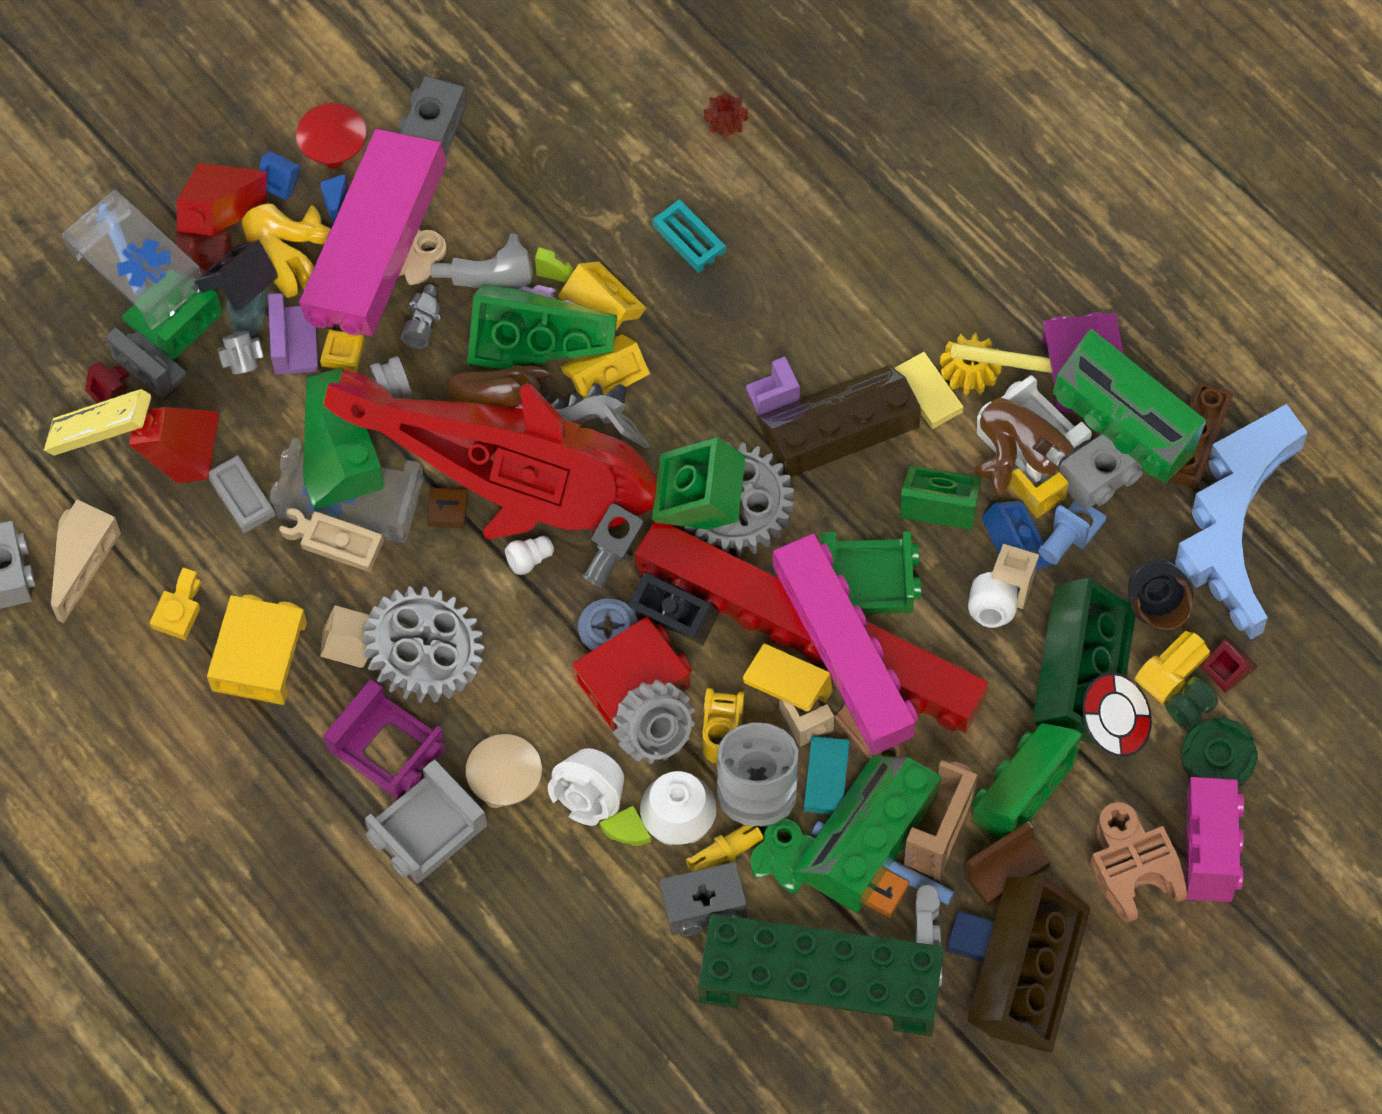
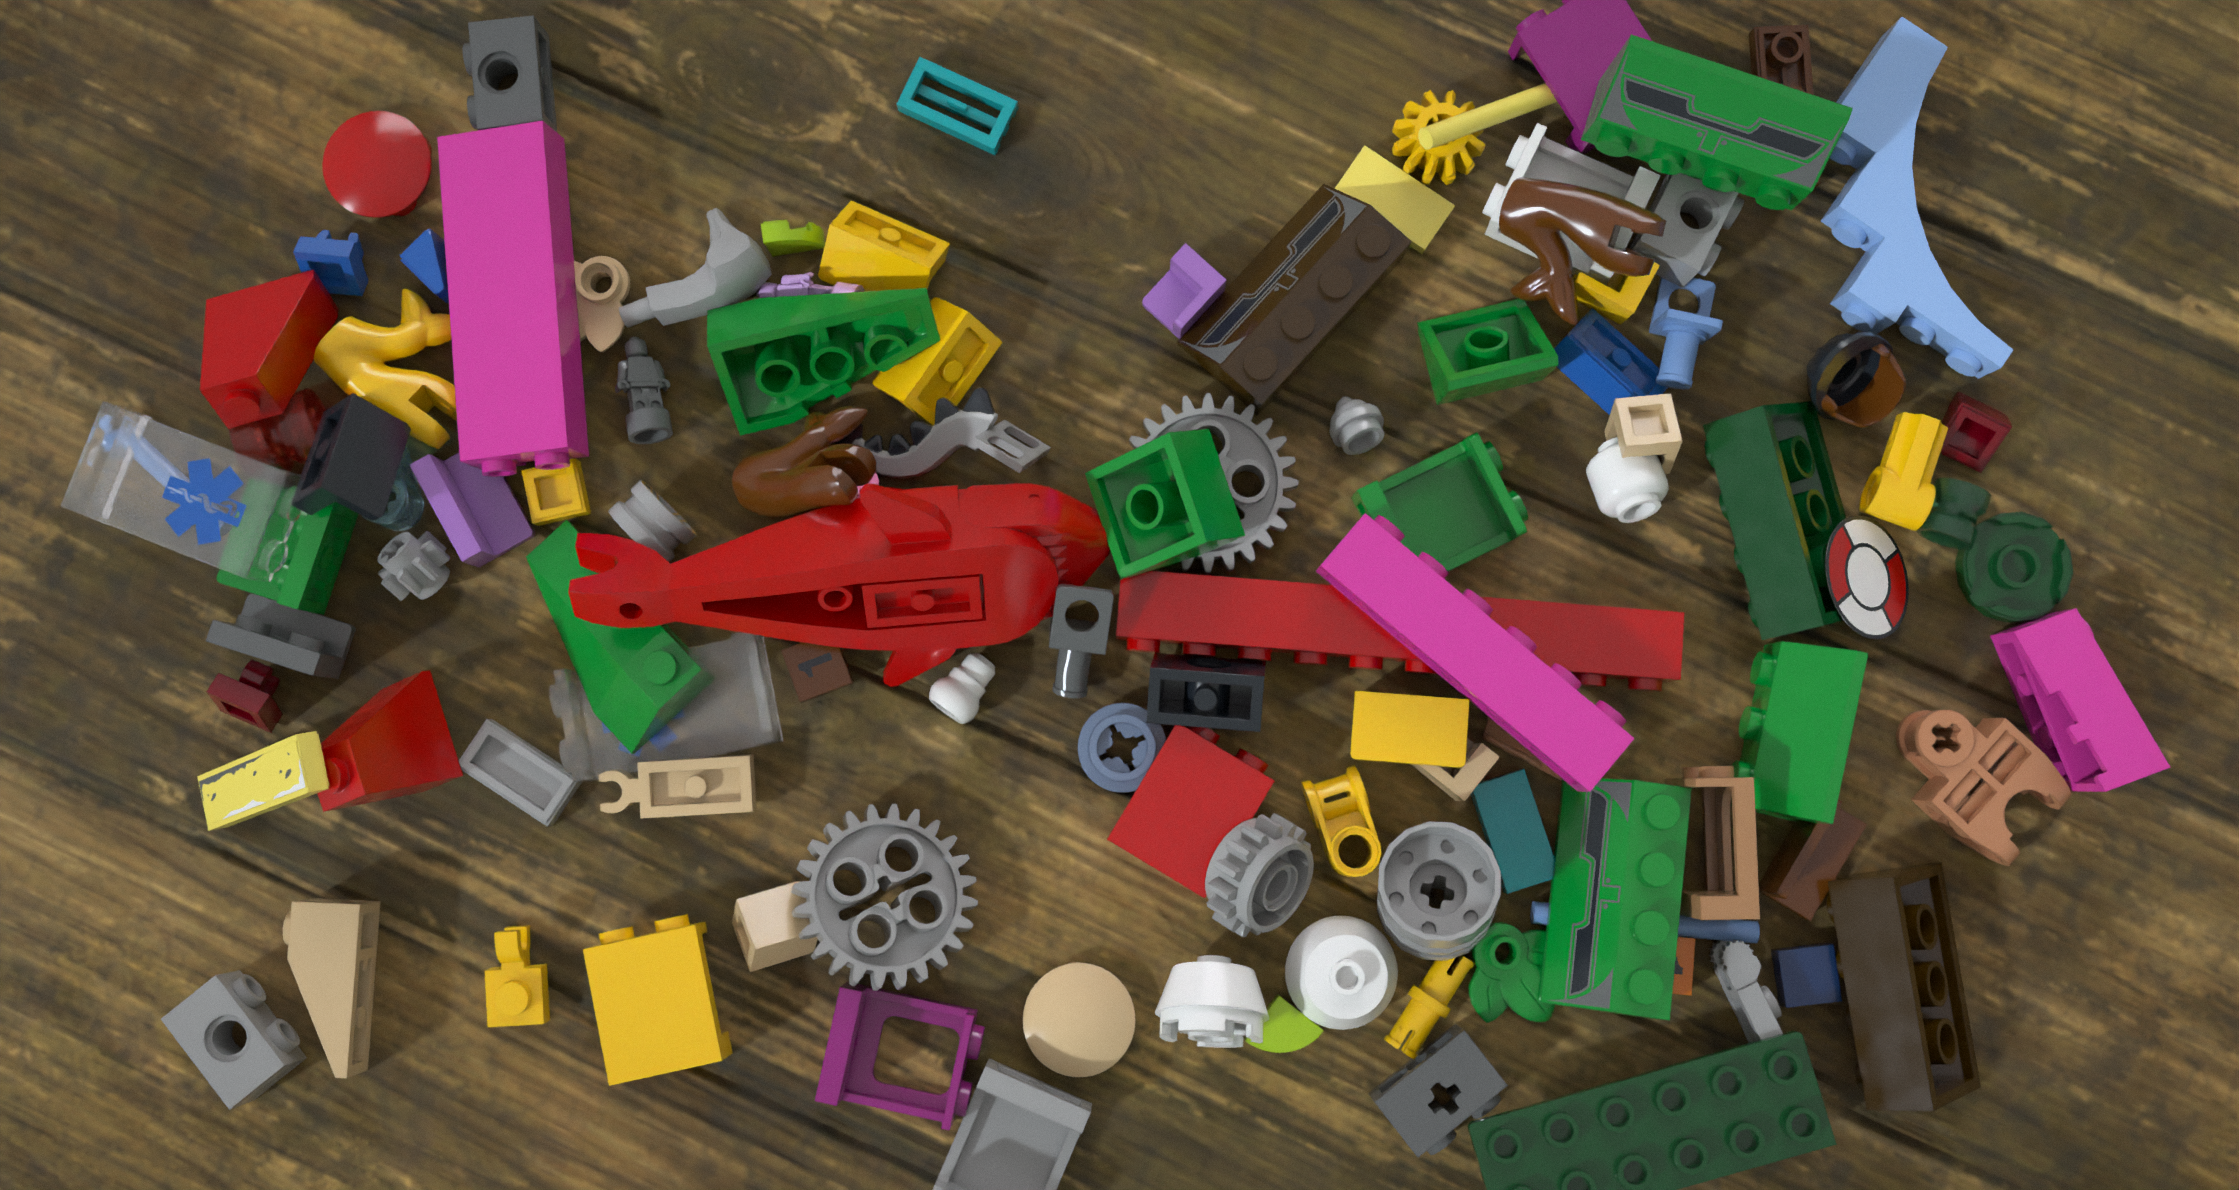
camera: 25 degrees left, 20 degrees up
none -> light grey plate [1329,397,1384,455]

